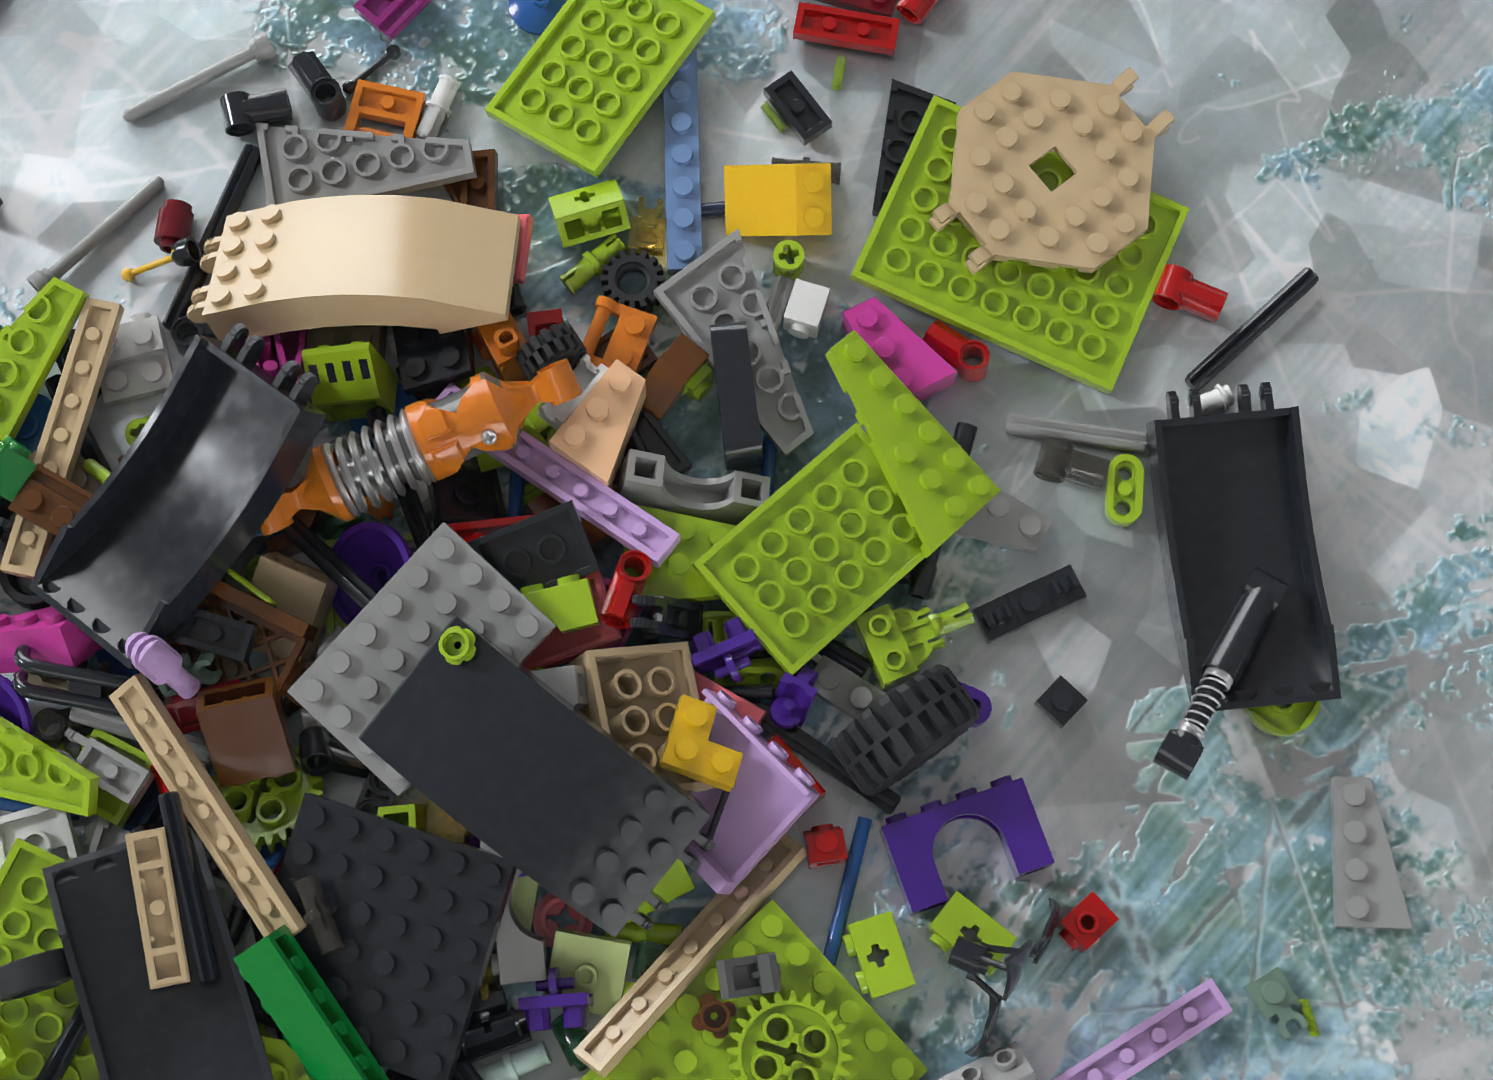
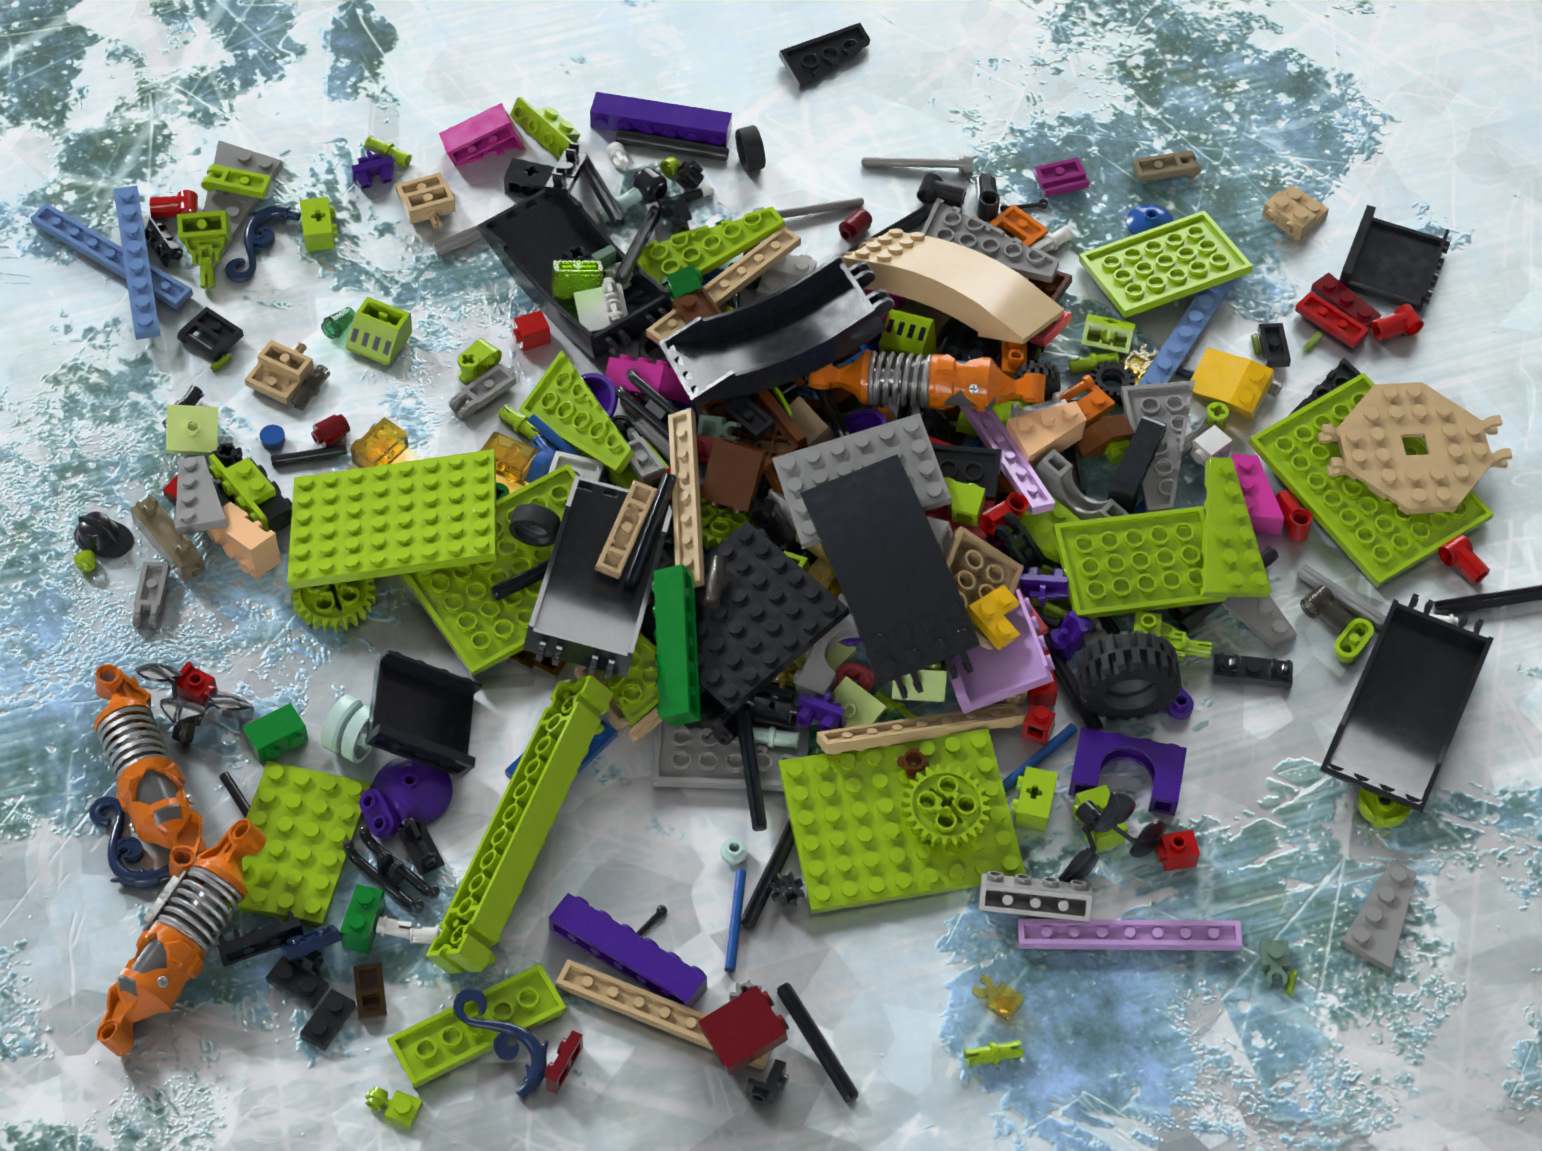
camera: 30 degrees right, 20 degrees down
black hinge [121,236,202,282] -> none
lavender arm [125,632,201,699] -> none
lime plate [439,626,476,665] -> none
black hinge [700,781,736,851] -> none
dark grey bracket [716,952,781,1000] -> none
black plate [1034,675,1088,729] -> none
black piece [1152,567,1289,780] -> none

